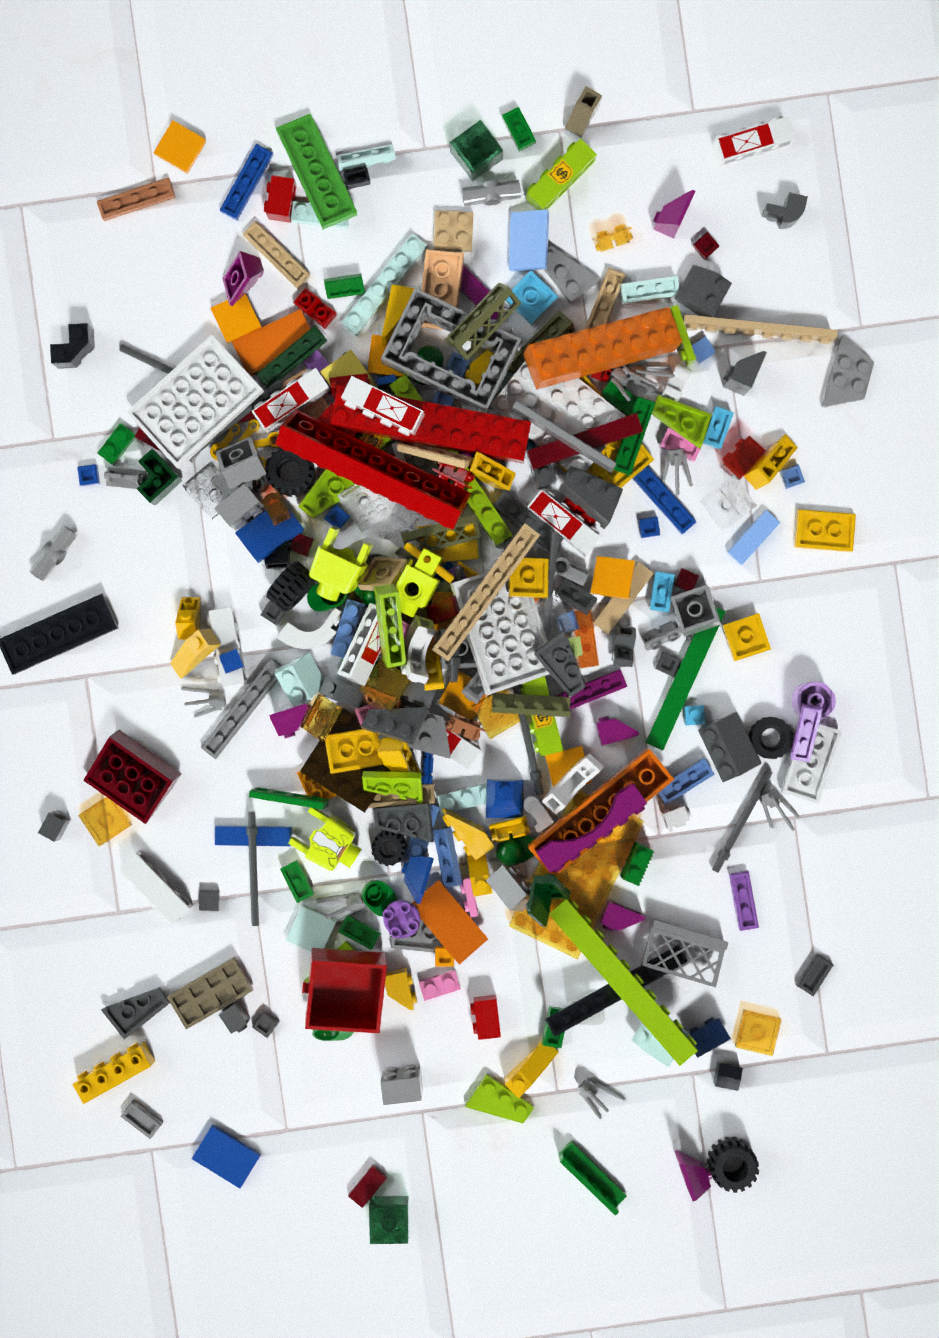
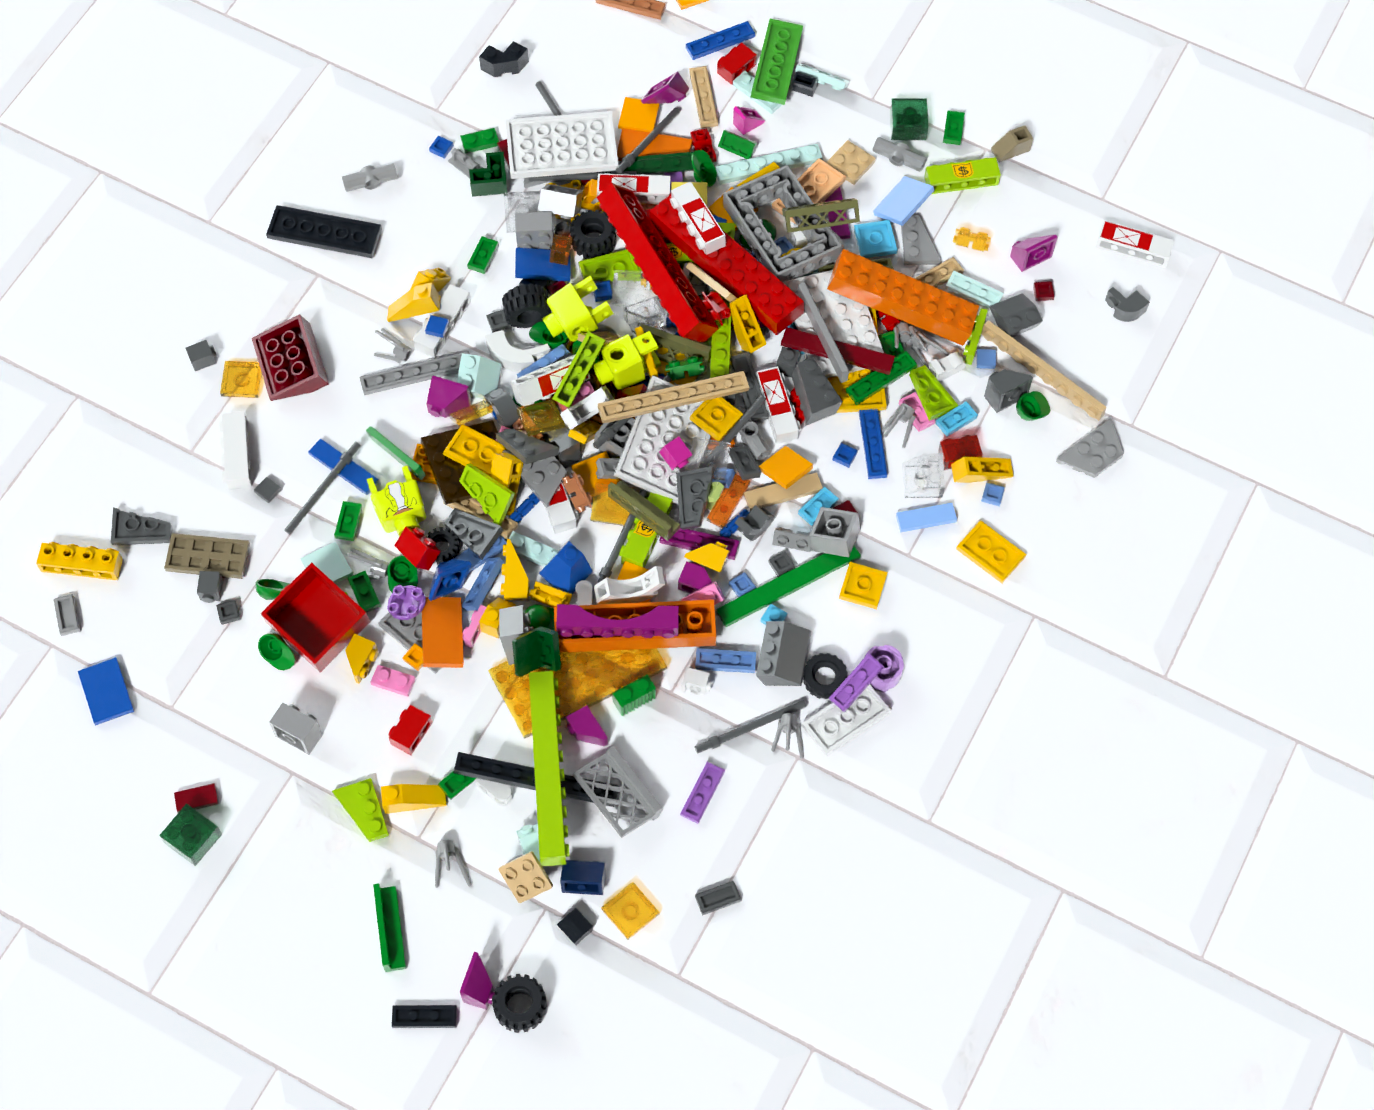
camera: 40 degrees right, 25 degrees down
none -> green cap [255,579,290,600]
none -> black tile [391,1005,457,1028]
none -> red brick [394,526,441,570]
none -> green plate [467,236,499,274]
none -> tan plate [498,851,553,903]
none -> light orange tile [583,179,597,203]
none -> dark grey bar [616,107,680,174]
none -> dark pink brick [659,436,692,471]
none -> green hinge [665,356,705,381]
none -> bright pink plate [681,581,725,605]
none -> yellow slope [684,542,730,573]
none -> green cap [691,150,717,187]
none -> blue axle [719,509,749,538]
none -> medium blue tile [729,572,756,598]
none -> dark pink slope [733,106,765,135]
none -> green cap [1016,391,1051,421]

